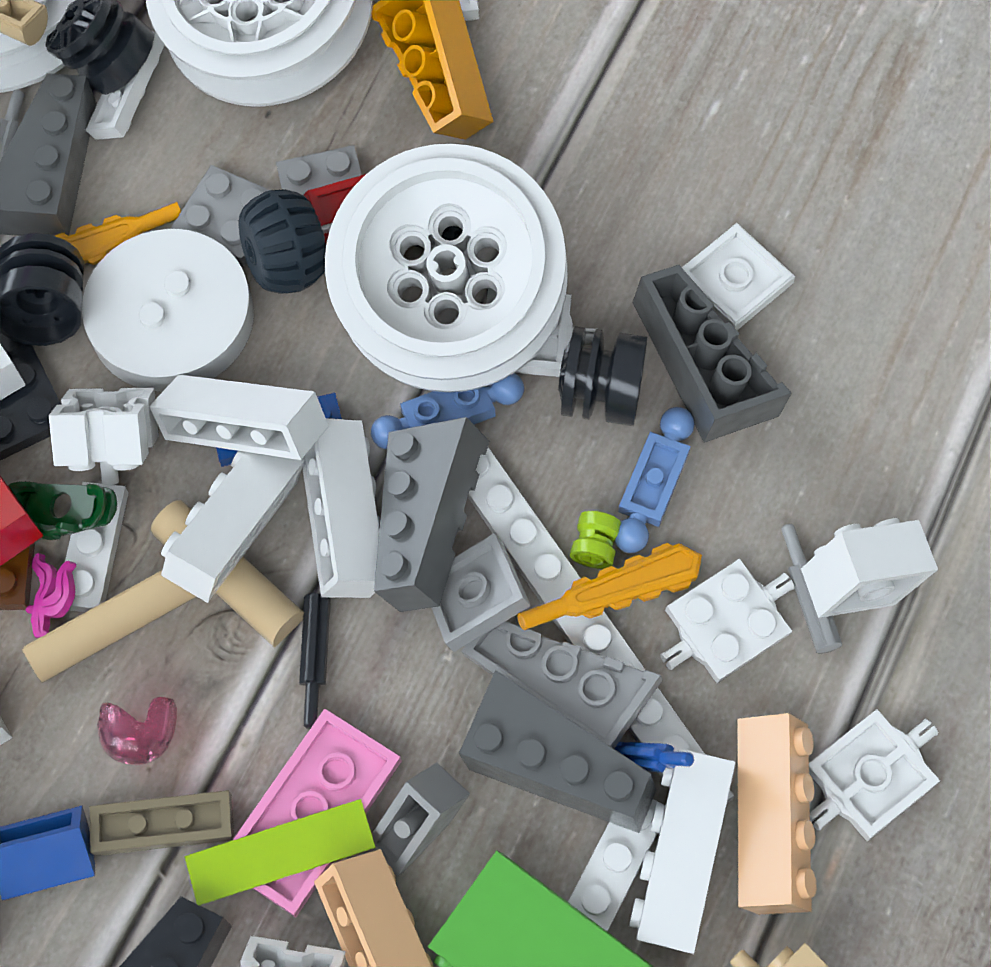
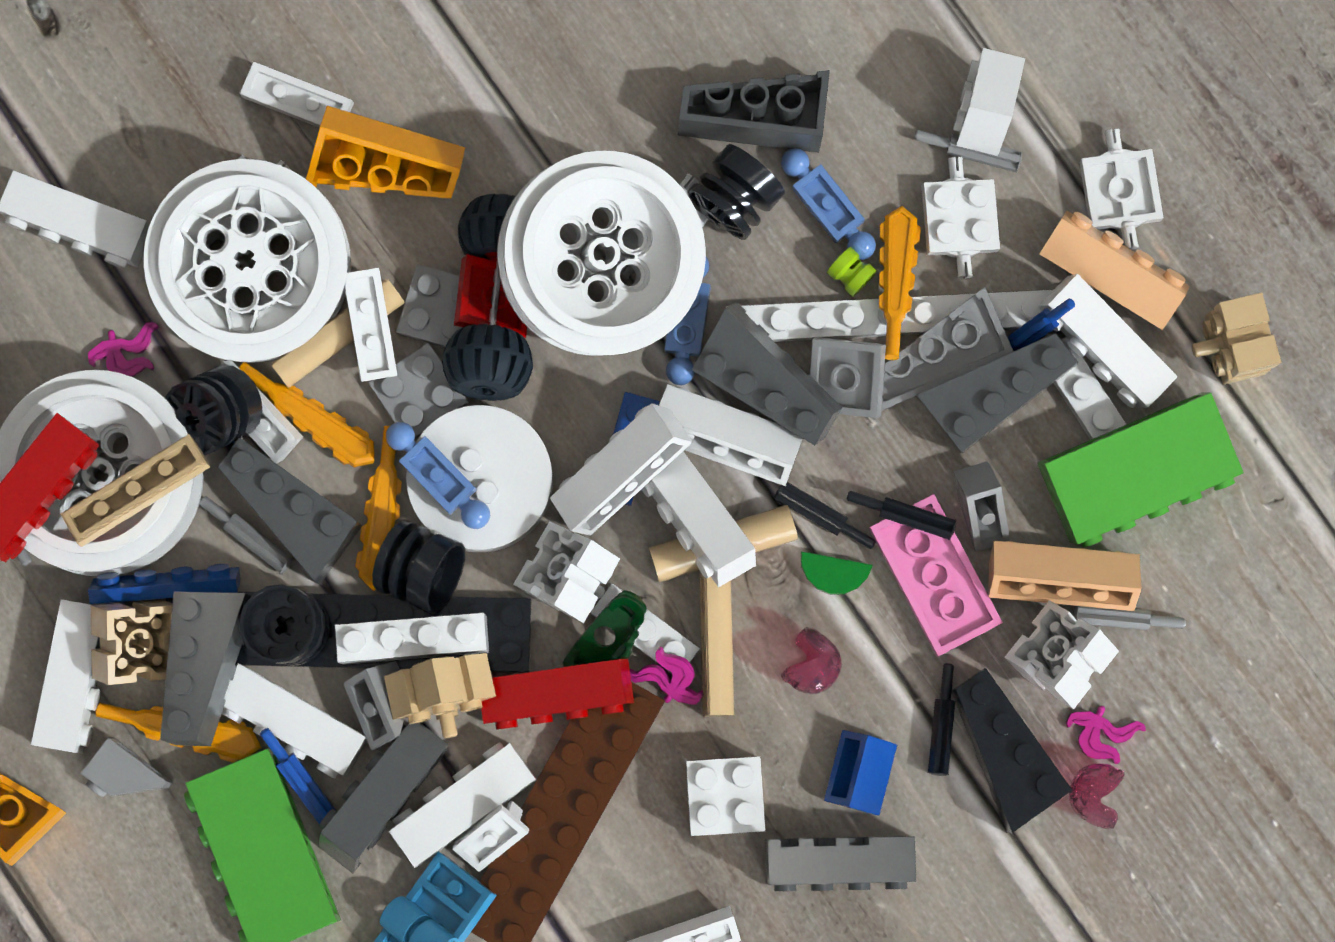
camera: 65 degrees left, 15 degrees up
dark tan plate [89,790,234,856] -> none
lime sticker [184,799,376,905] -> none
white plate [682,223,795,330] -> none
none -> light orange sword [239,362,375,467]
none -> tan brick [271,279,405,388]
none -> white plate [344,268,397,382]
none -> medium blue plate [386,422,490,529]
none -> green tile [801,551,873,595]
none -> black axle [846,491,956,540]
none -> black axle [927,663,956,776]

